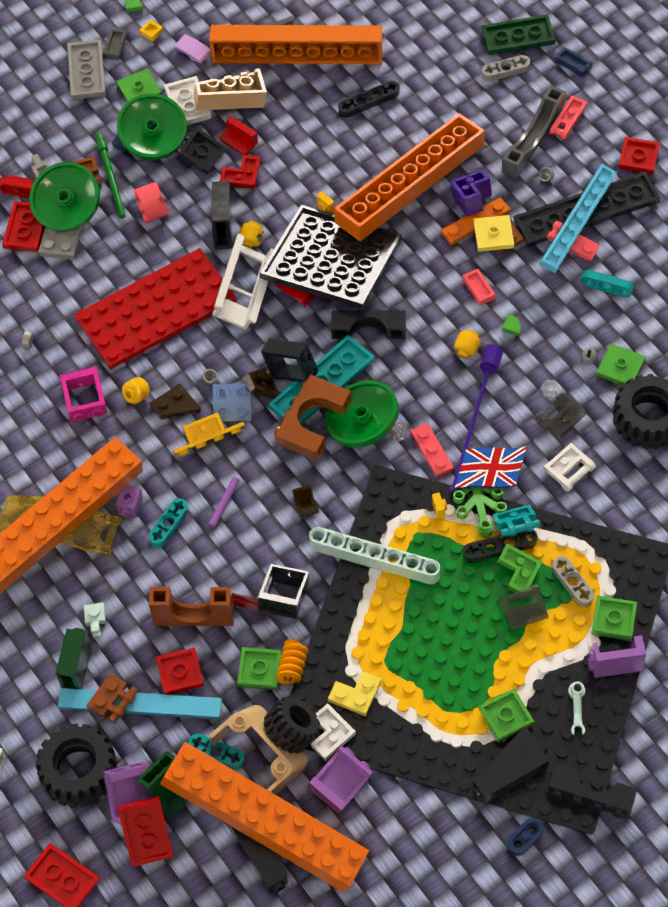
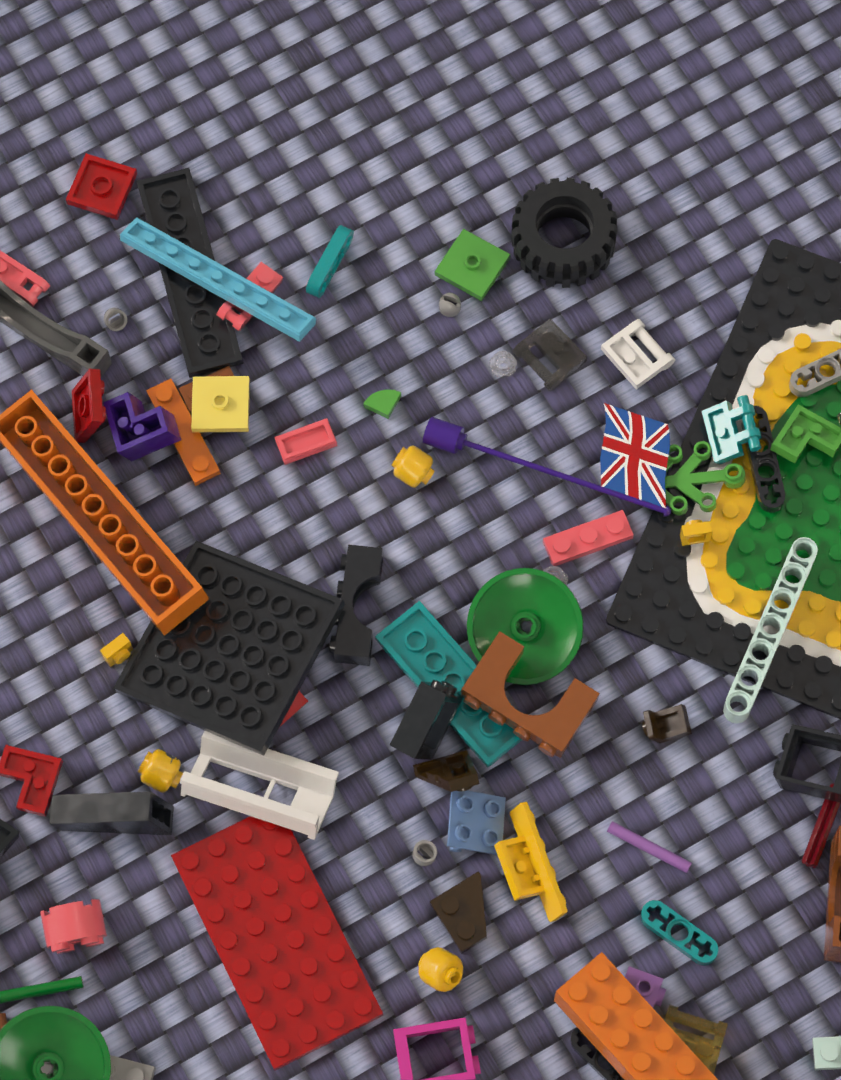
camera: 85 degrees left, 10 degrees up
none -> red plate [72,368,106,443]

